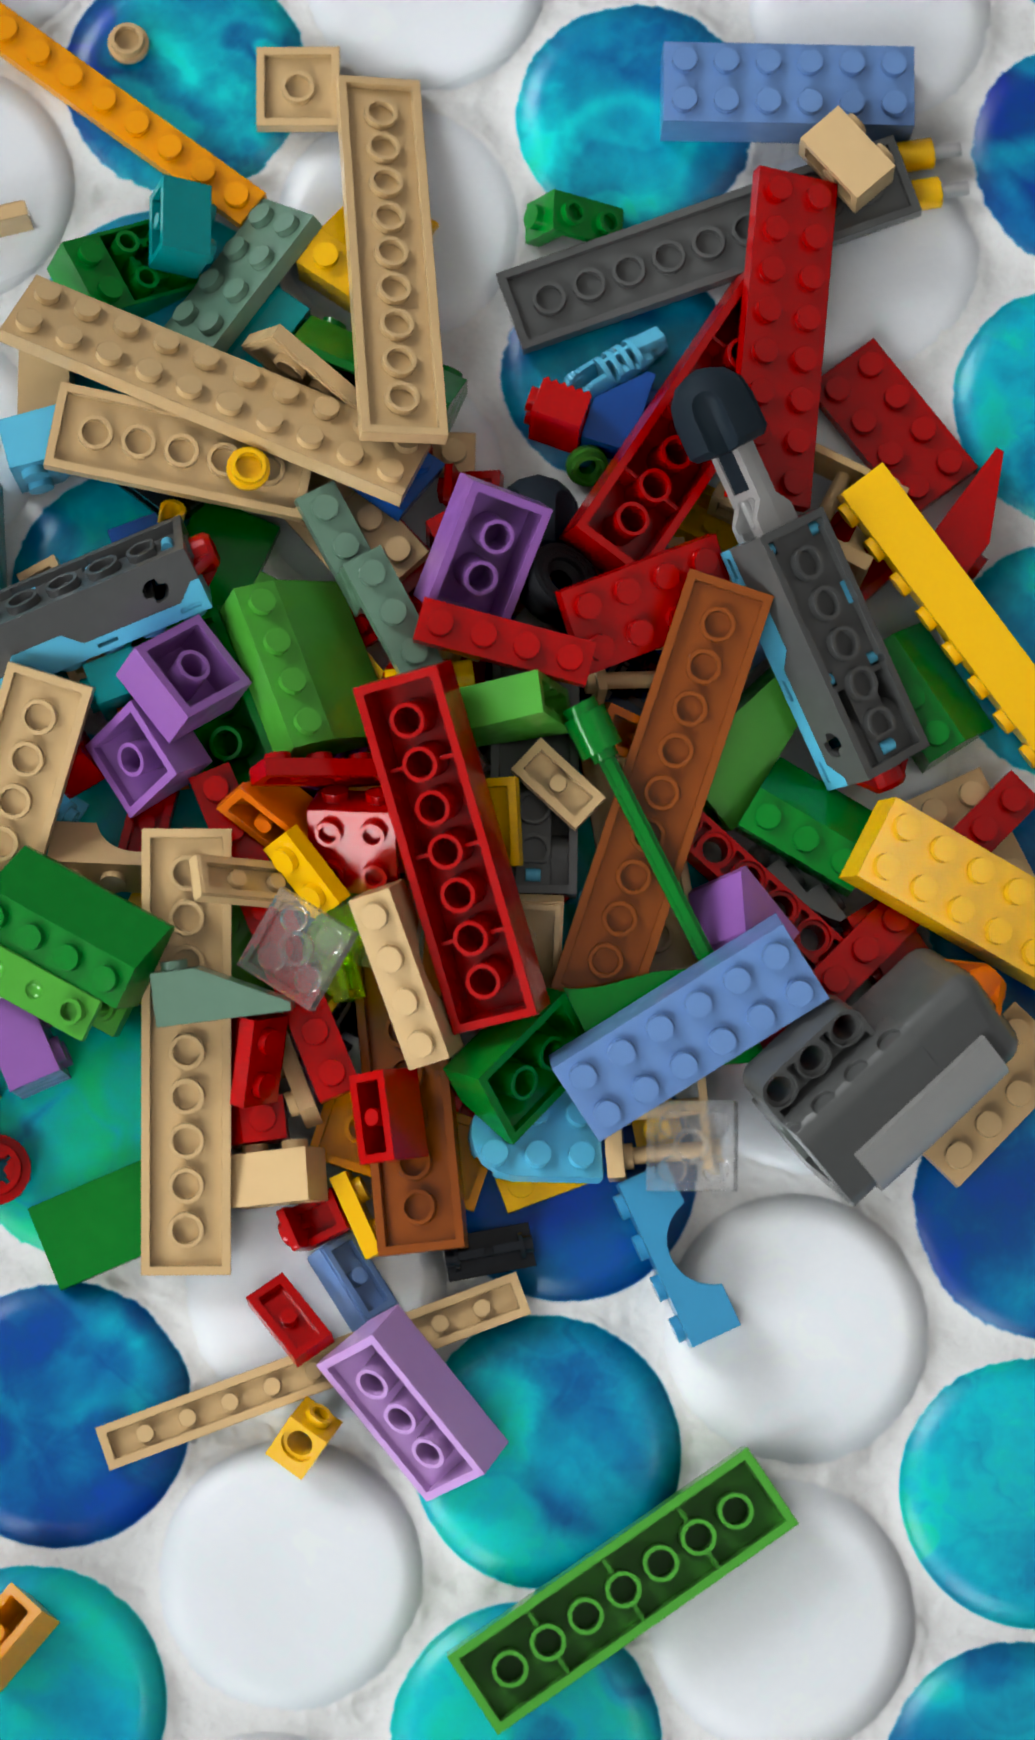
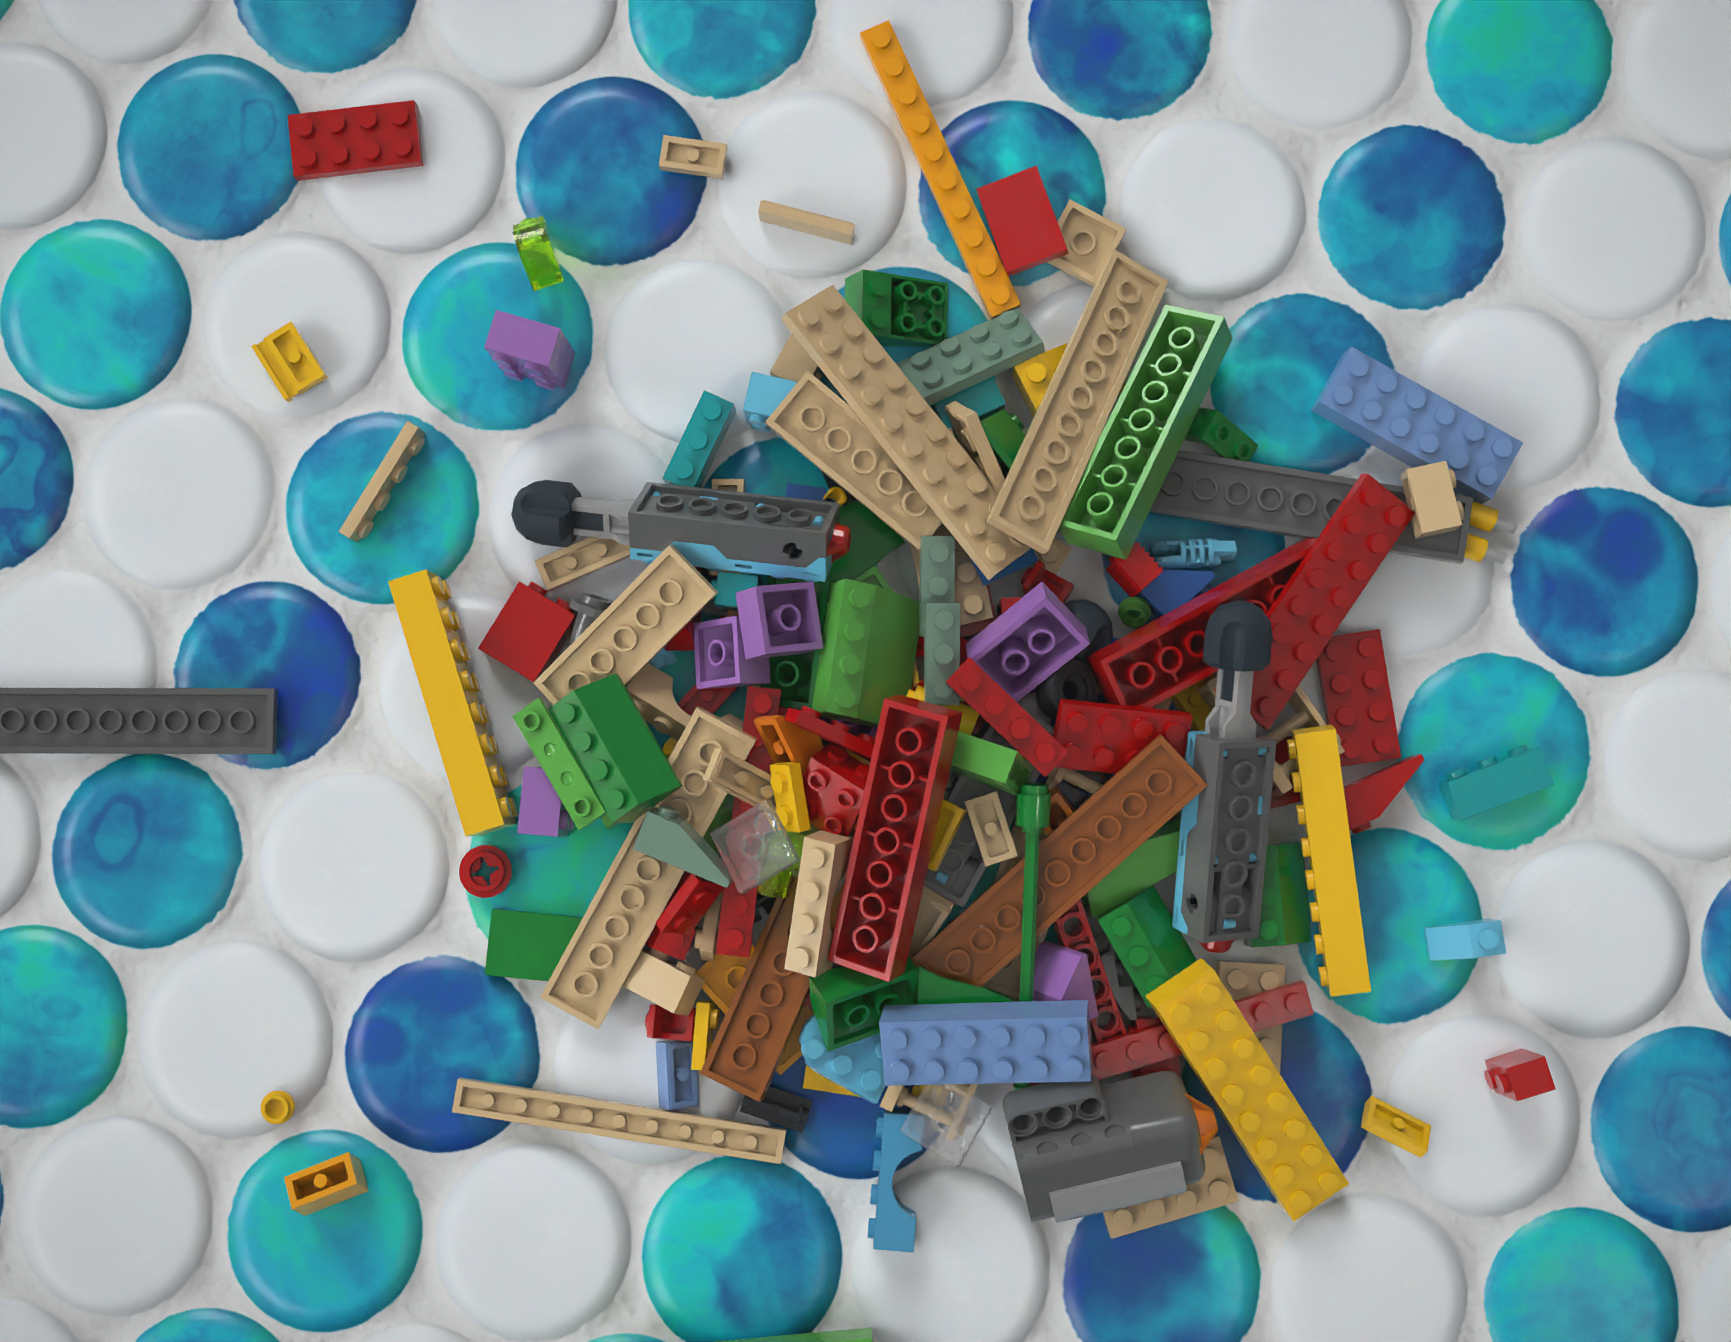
camera: 35 degrees right, 5 degrees up
tan plate [107,22,149,65] -> none
teal brick [149,174,216,279] -> none
yellow plate [226,447,270,491] -> none
red plate [246,1272,334,1367] -> none
yellow brick [265,1396,343,1480] -> none
lavender slope [316,1304,509,1502] -> none
red brick [348,1068,429,1165] -> none
none -> red tile [976,166,1069,277]
none -> bright green brick [1059,304,1233,560]

